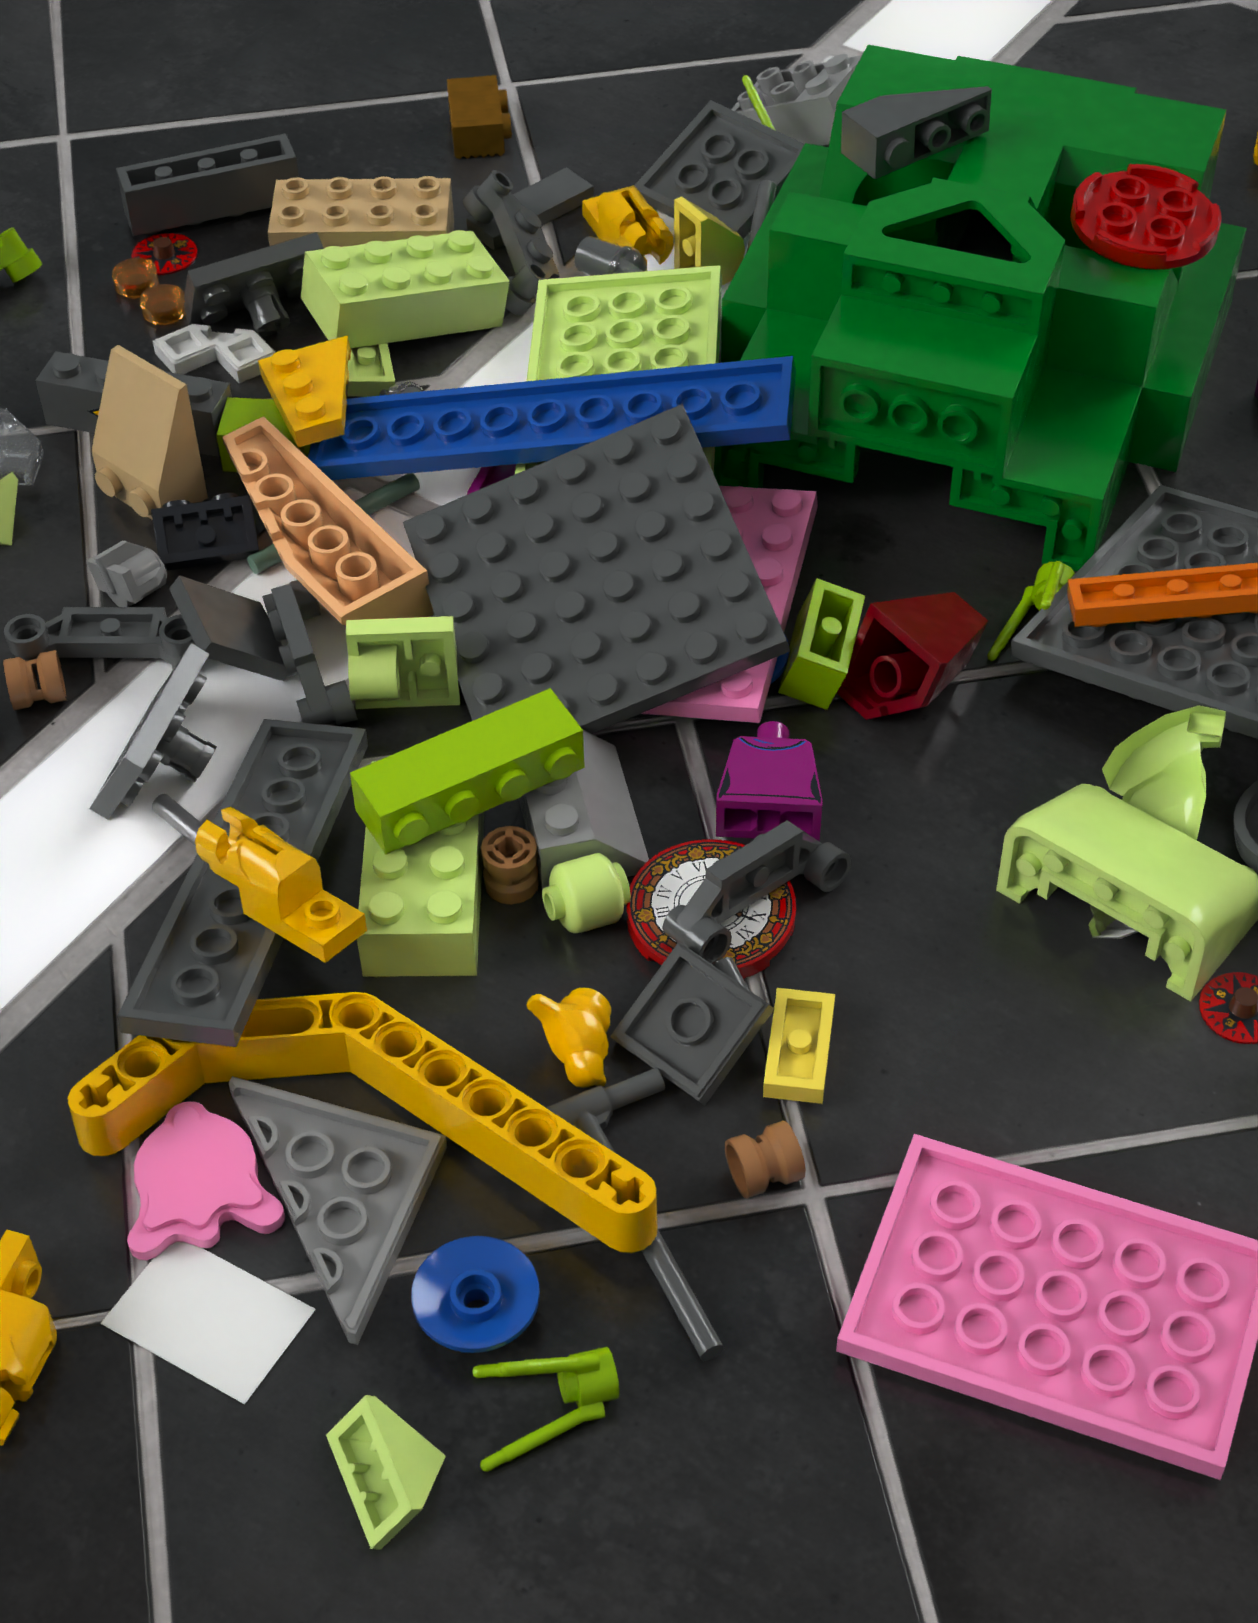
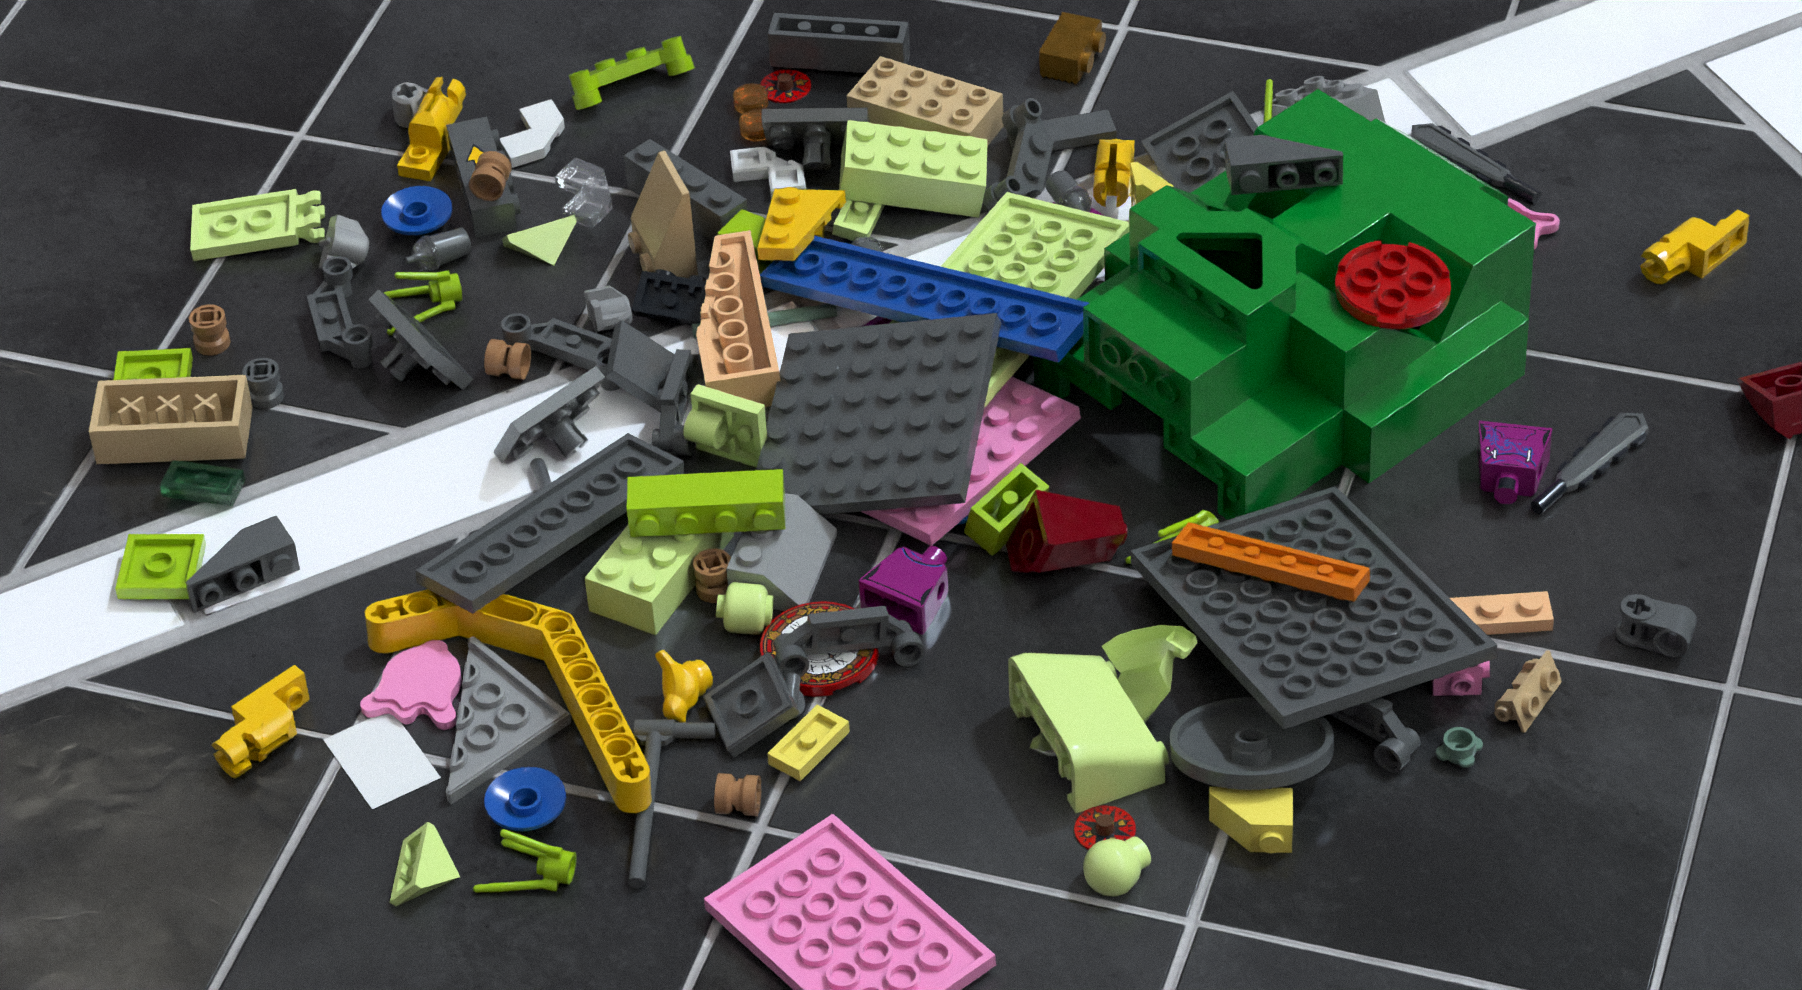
camera: 30 degrees right, 5 degrees down
yellow plate [195,806,367,963] -> none

